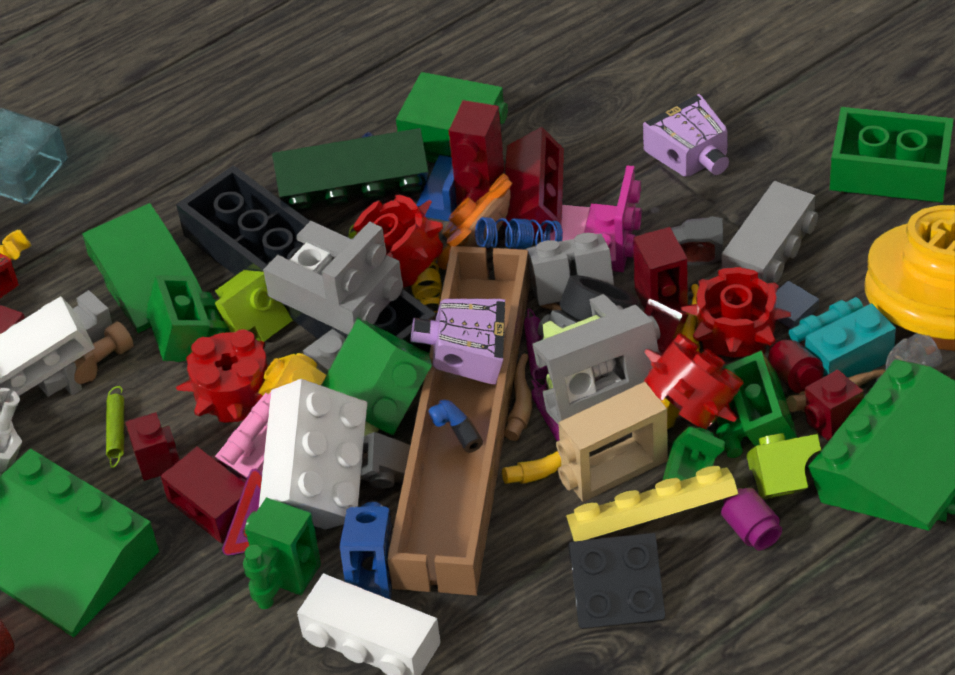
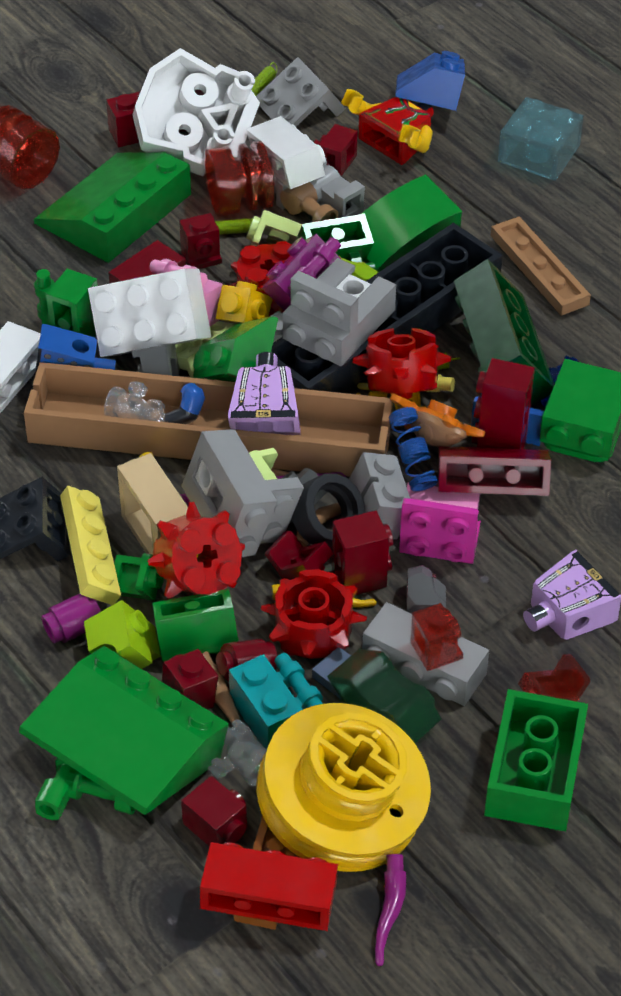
camera: 85 degrees right, 0 degrees up
none -> clear piece [104,381,165,422]
none -> clear red wheel [204,140,275,217]
none -> yellowish green bracket [246,210,302,246]
none -> magenta brick [262,234,341,311]
none -> clear green brick [327,649,442,743]
none -> clear red brick [410,603,463,671]
none -> medium nougat plate [491,216,591,316]
none -> clear red bracket [518,654,590,702]

